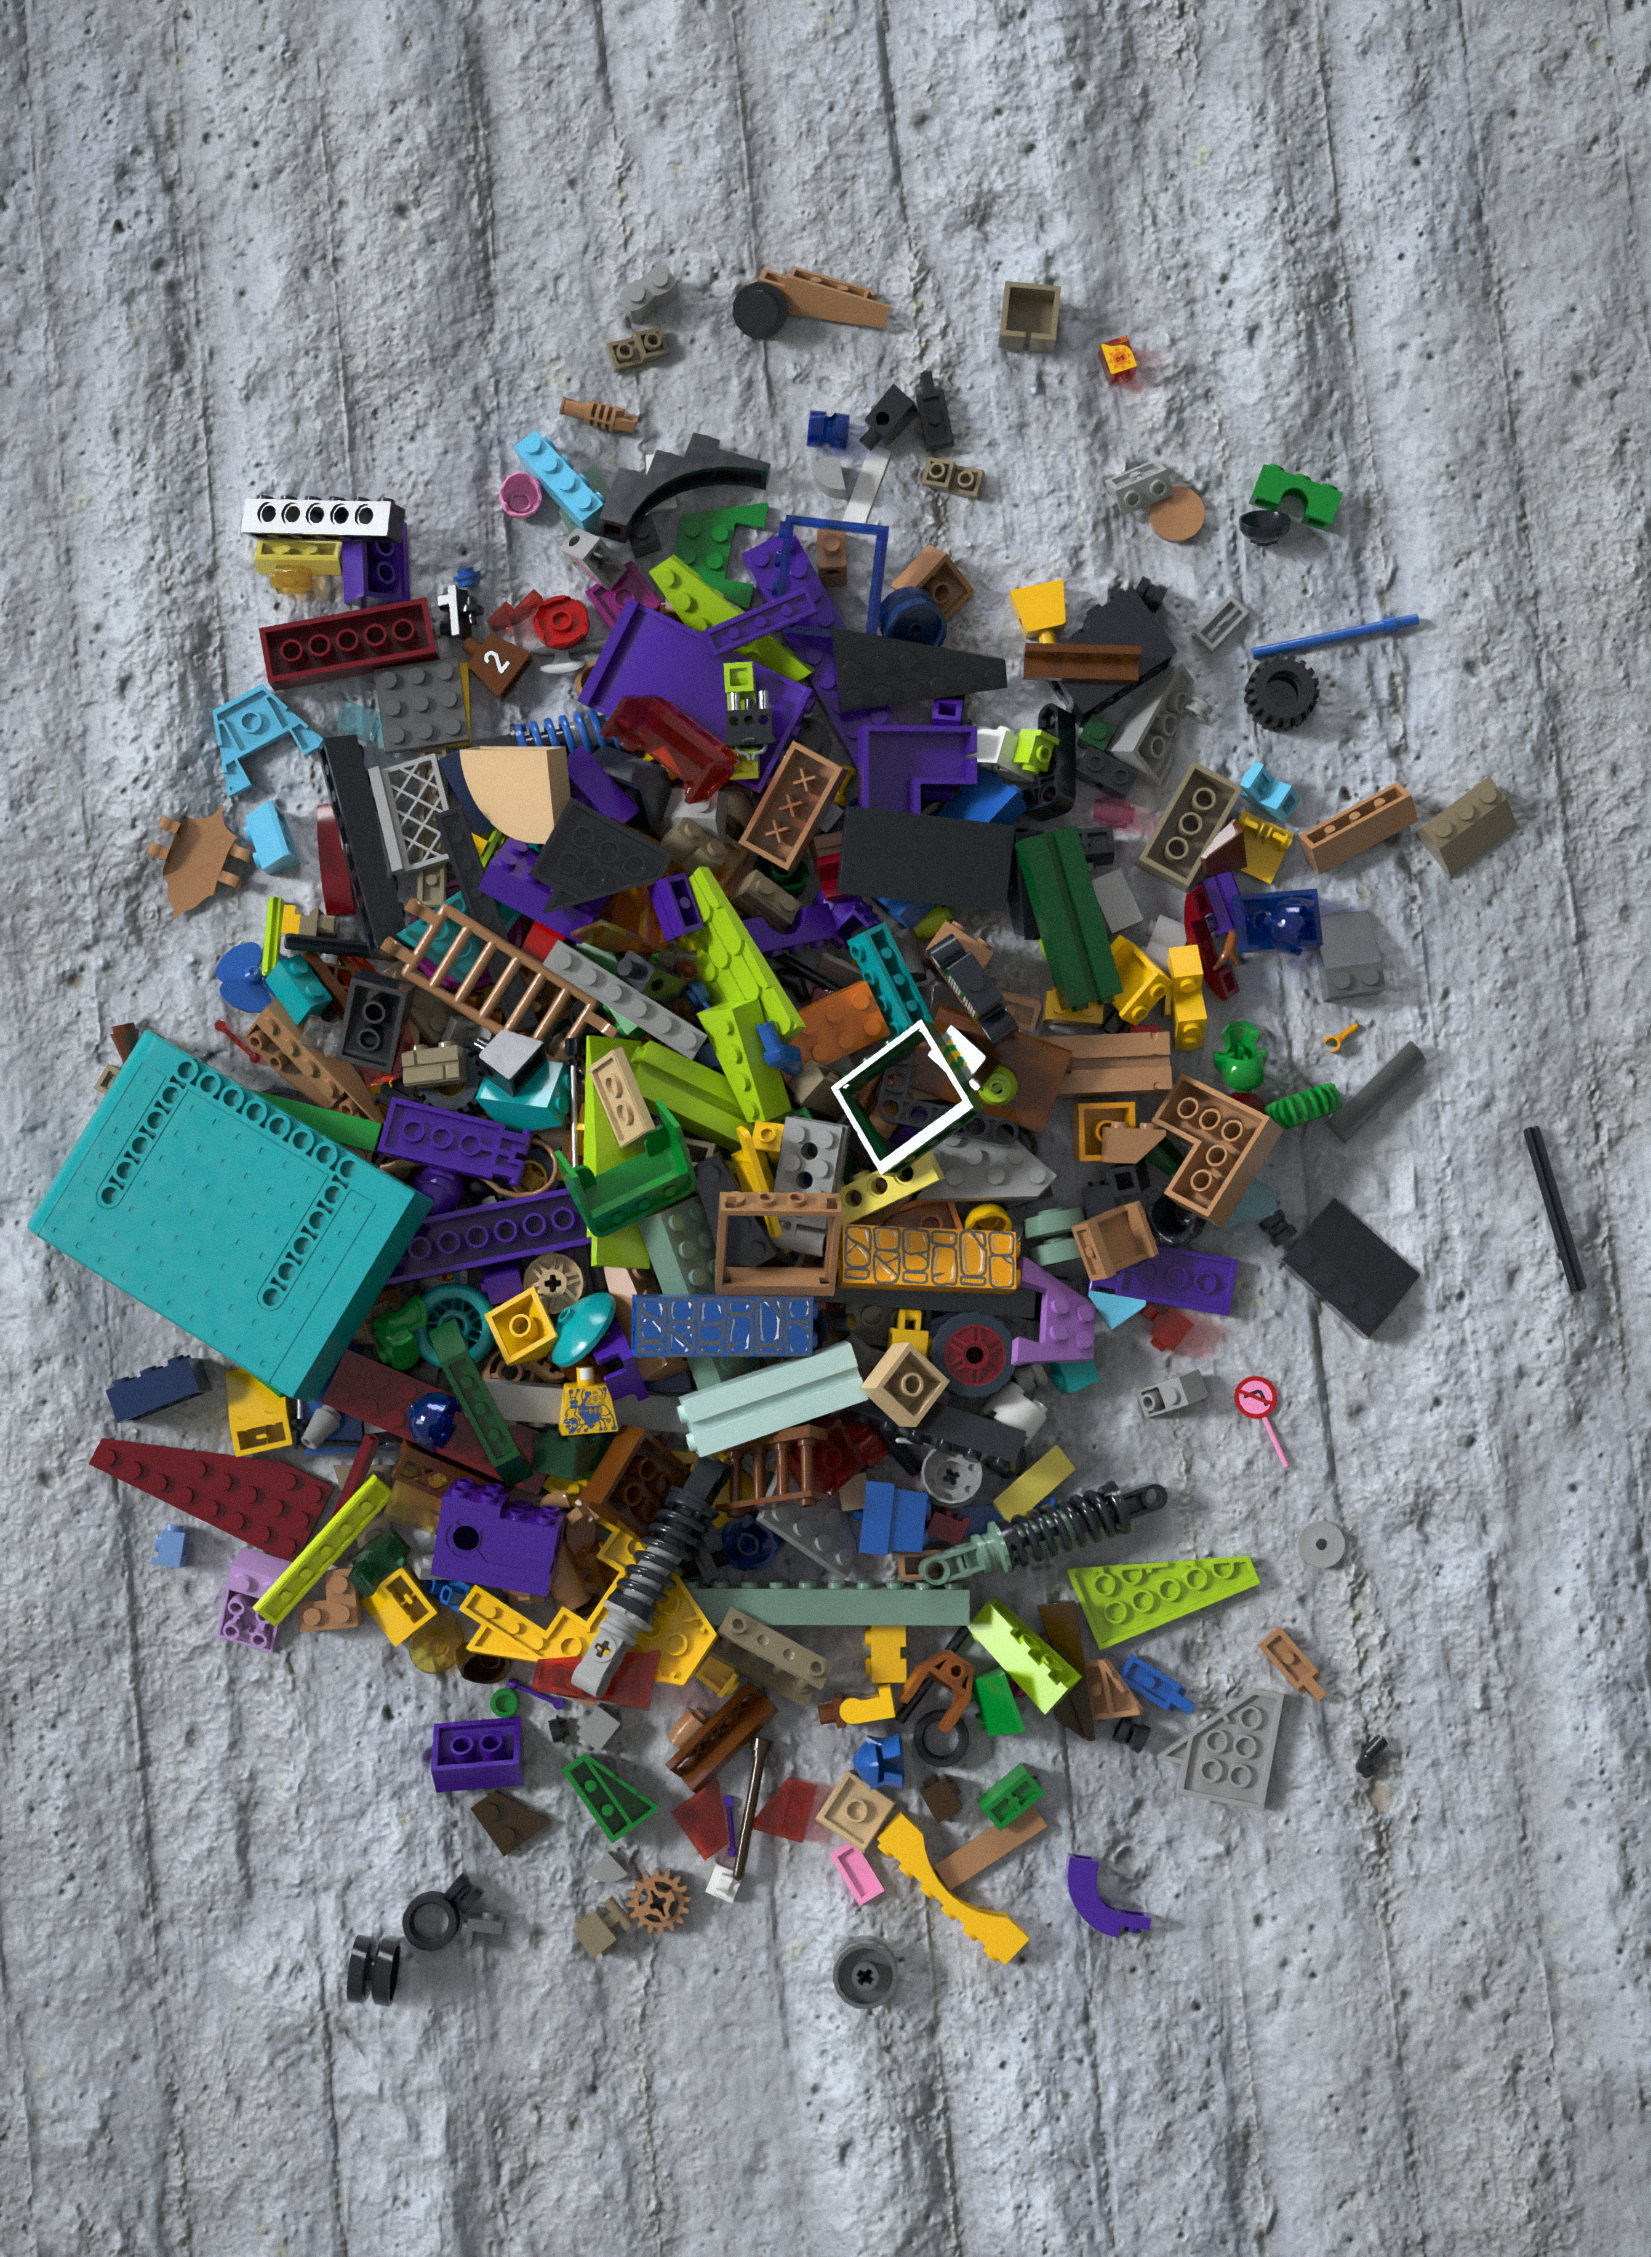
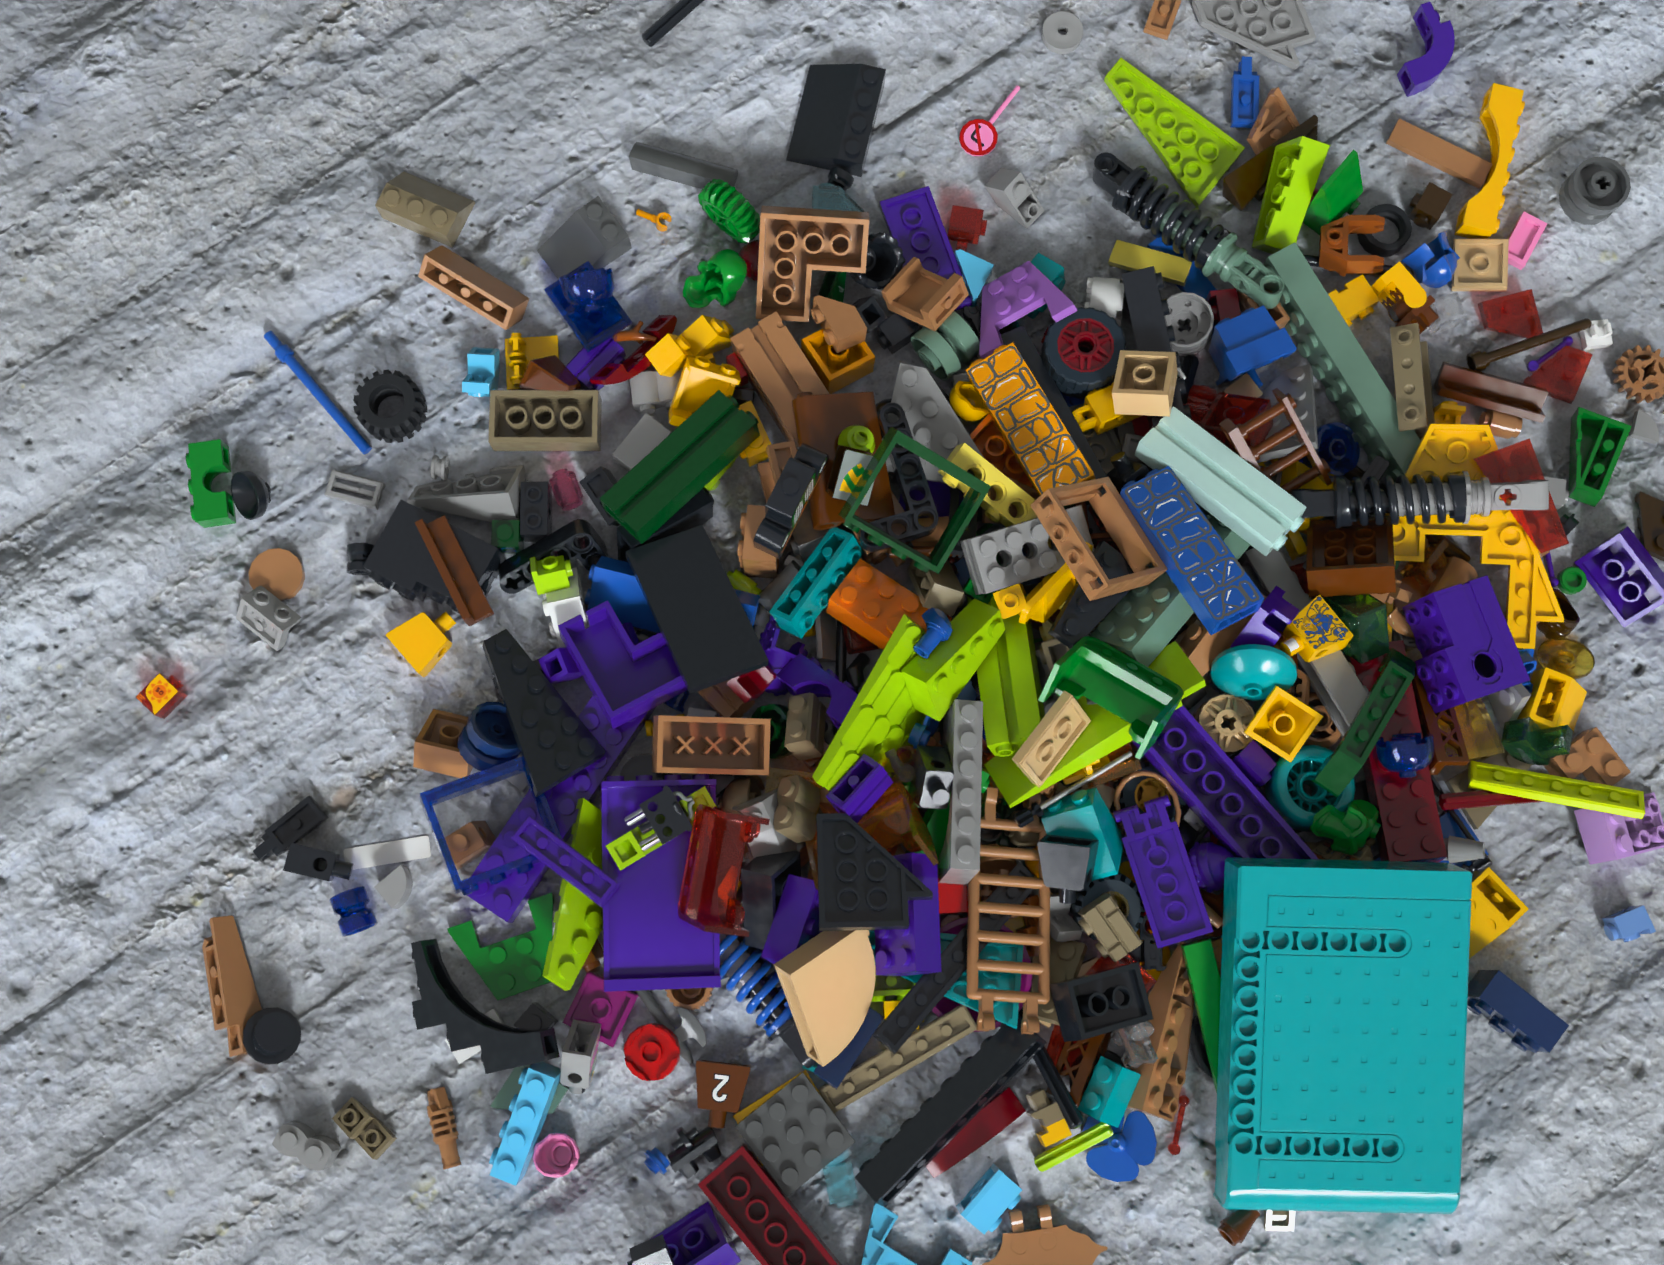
camera: 125 degrees left, 5 degrees down
dark red wing [89,1438,335,1562] -> none
light grey fence [368,753,450,881] -> none
clear red slope [486,589,544,632] -> none
dark tan slope [921,457,985,500] -> none
green hinge [977,1763,1045,1832] -> none
dark tan piece [998,281,1061,353] -> none
black wheel [1112,1716,1151,1754] -> none

